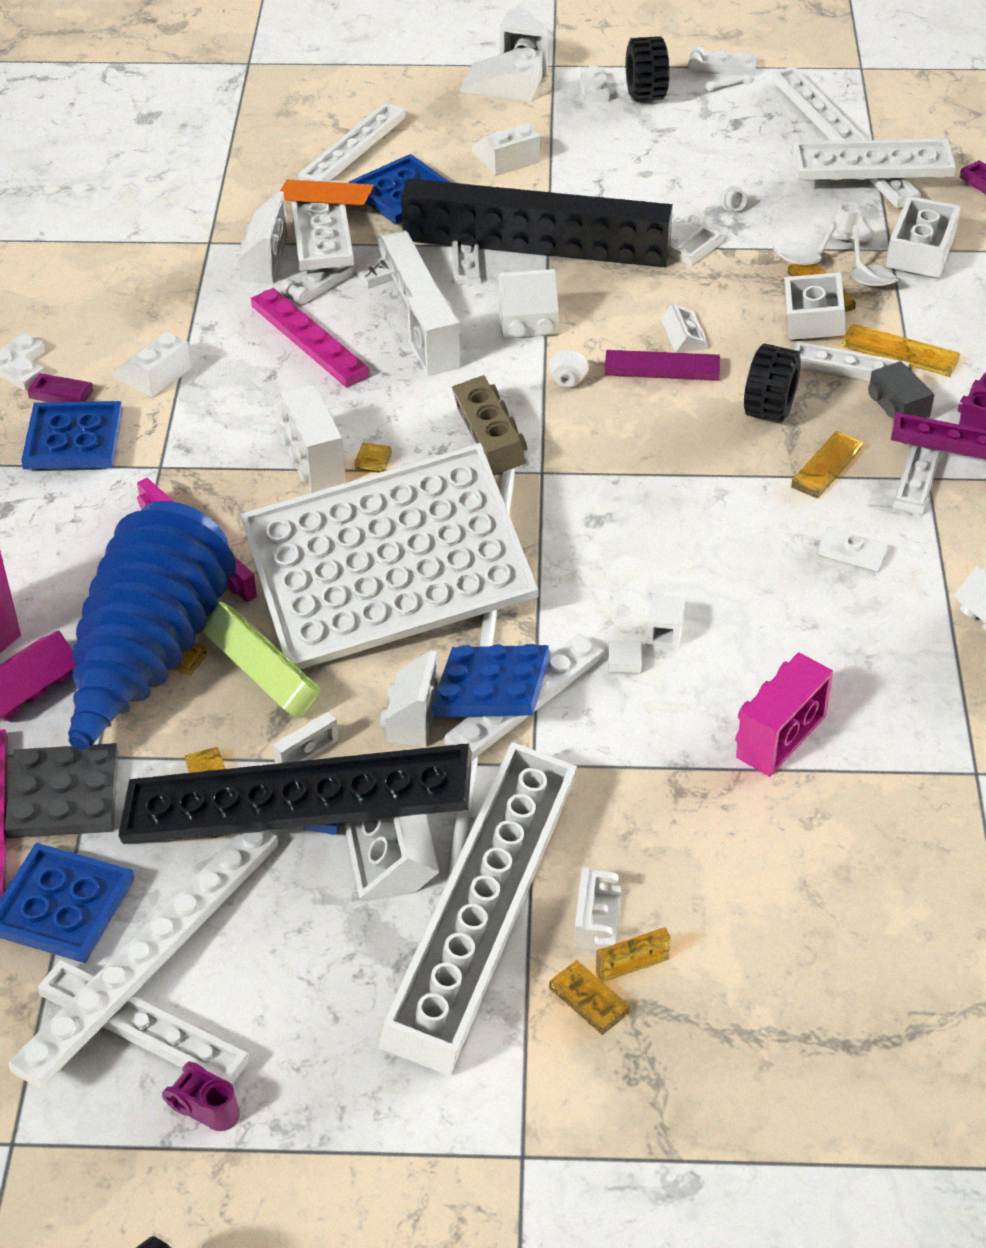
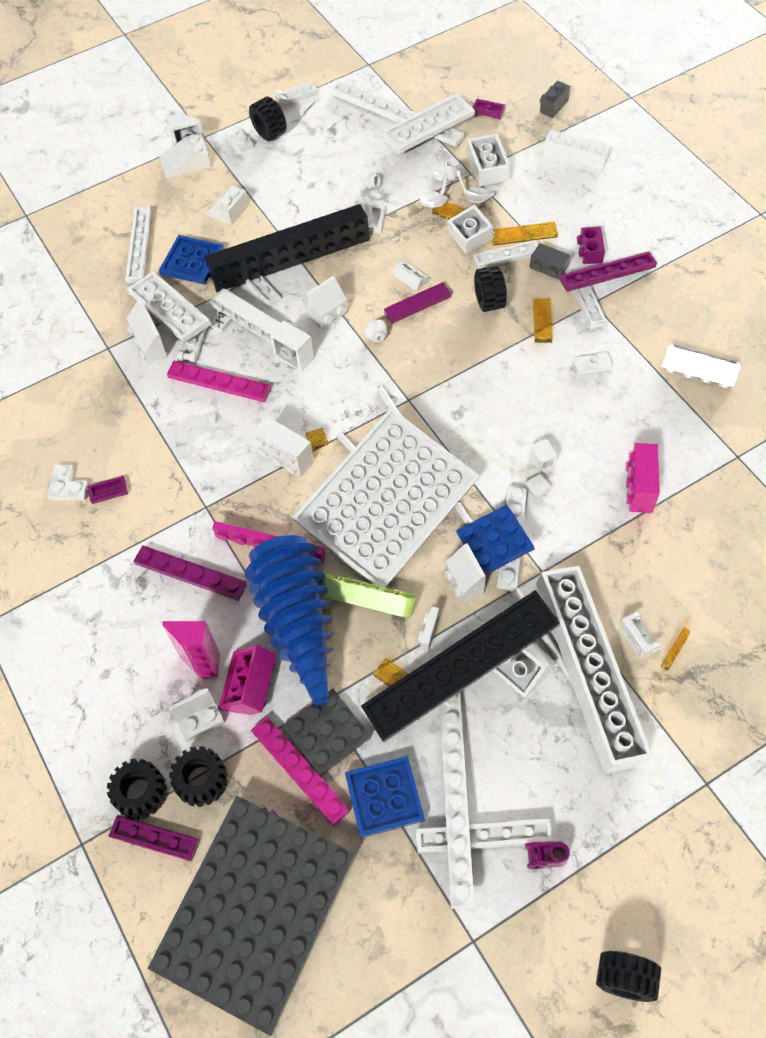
camera: 30 degrees left, 15 degrees up
blue plate [21,401,123,470] -> none
white slope [110,331,192,398] -> none
orange sticker [280,179,374,205] -> none
dark tan brick [451,375,528,475] -> none
clear yellow tile [549,960,630,1035] -> none
none -> magenta plate [134,545,247,601]

